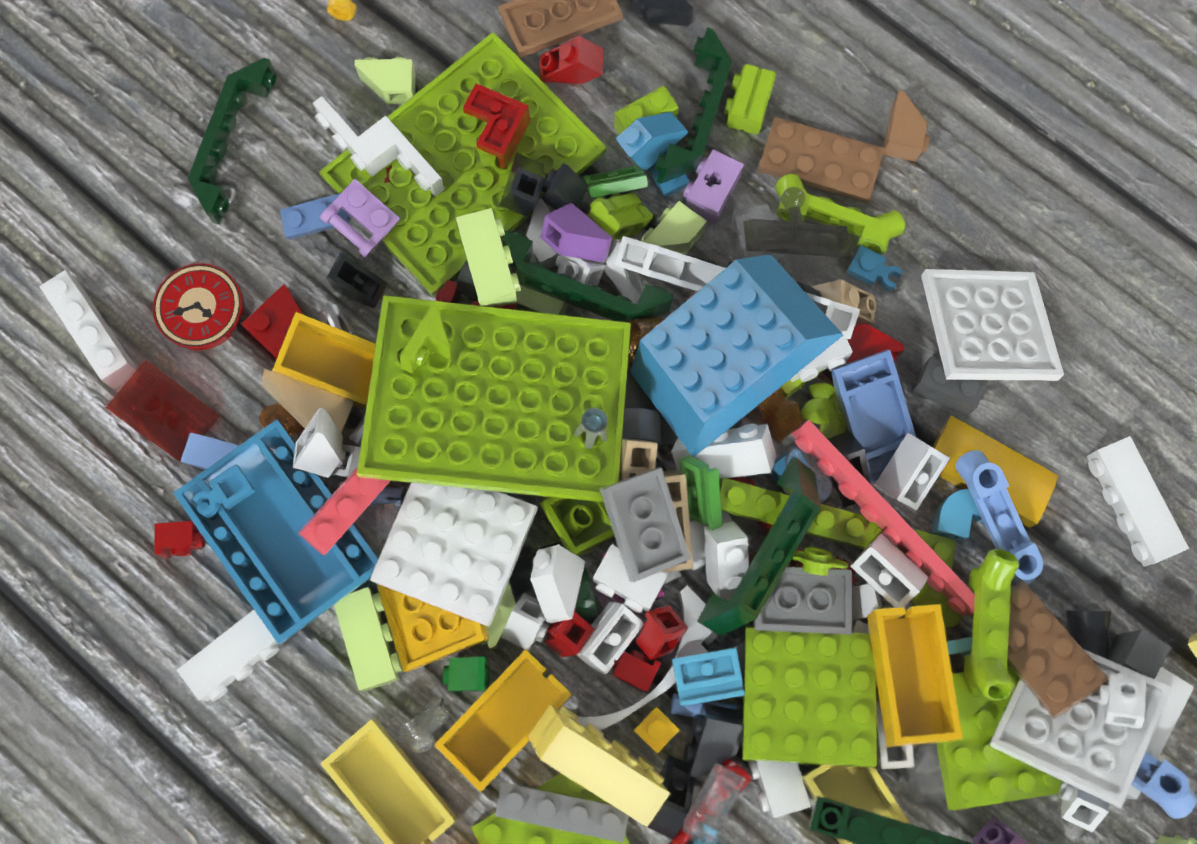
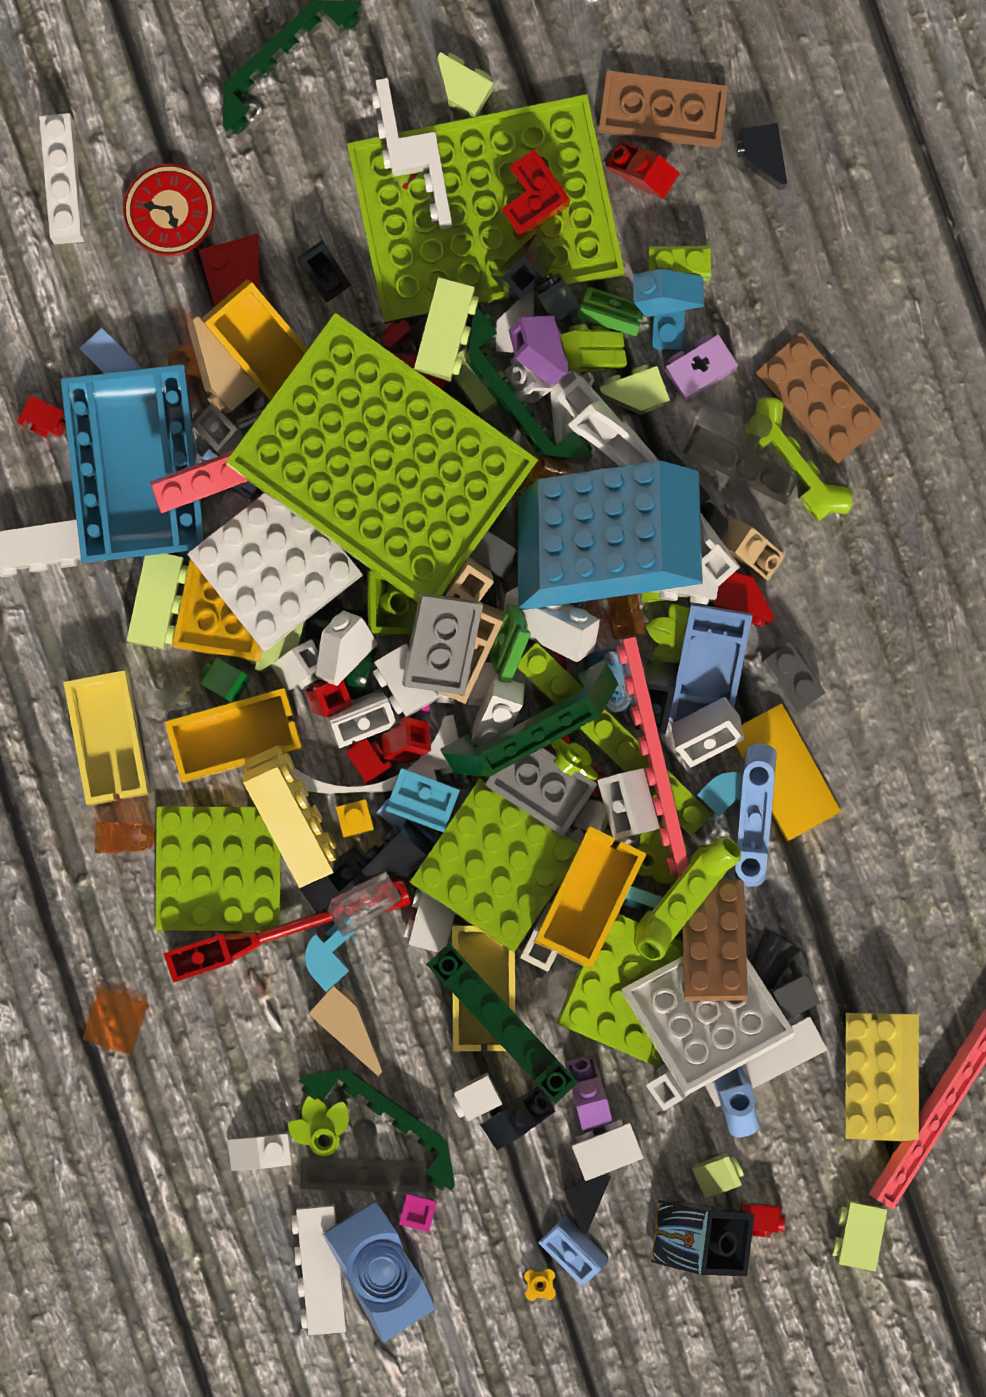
camera: 30 degrees right, 10 degrees up
clear red slope [104,359,220,463] -> none
dark azure plate [193,464,256,517] -> none
medium blue hinge [280,194,352,240] -> none
white slope [293,408,345,478] -> none
lavender plate [319,179,400,258] -> none
flat silver piece [319,302,355,334] -> none
lime slope [400,305,450,374] -> none
light grey plate [495,782,629,843] -> none
piece [574,408,608,449] -> none
dark green slope [654,27,732,184] -> none
lime brick [723,64,777,135] -> none
dark azure plate [846,245,903,291] -> none
medium nougat slope [883,91,930,162] -> none
white plate [921,269,1064,381] -> none
white brick [1086,436,1189,567] -> none
white brick [1099,672,1146,729] -> none

